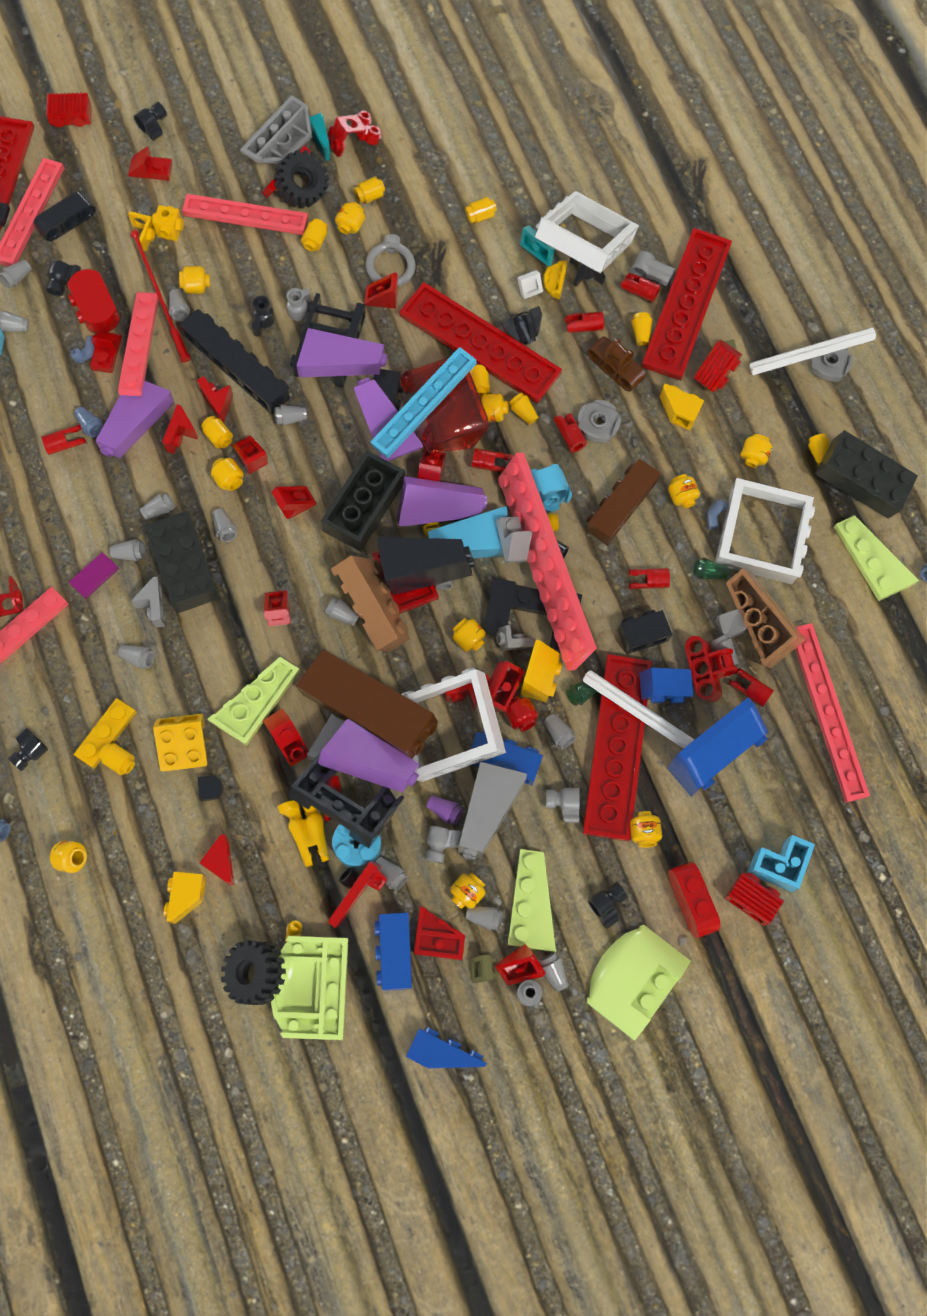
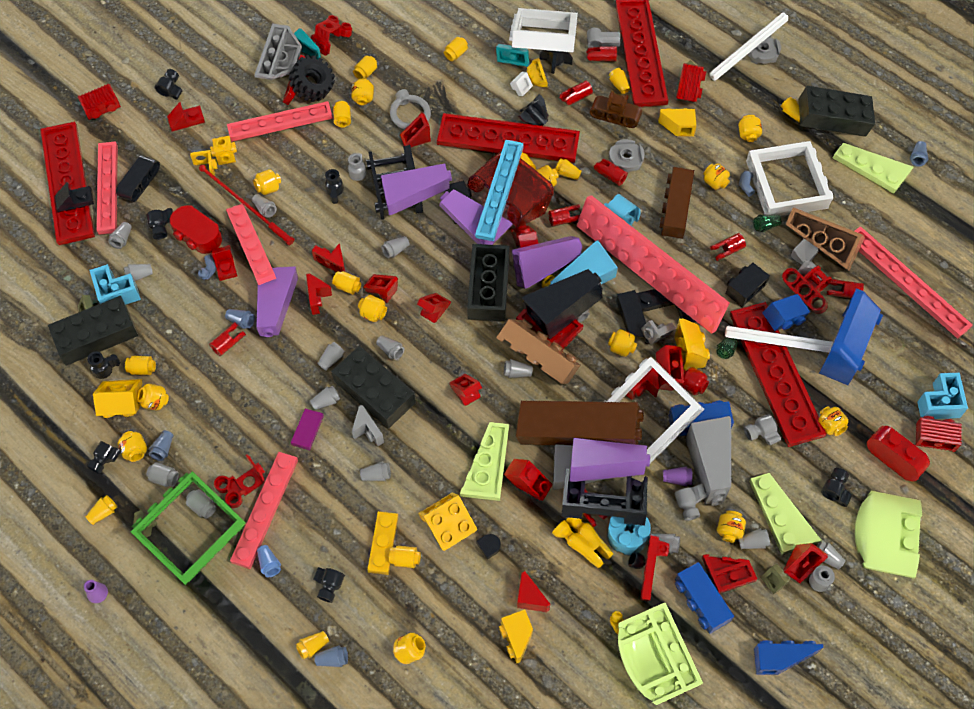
camera: 20 degrees left, 10 degrees down
black brick [179,309,290,415] -> none
black tyre [221,940,286,1005] -> none
light grey slope [496,517,532,563] -> none
light grey cone [544,714,576,749] -> none

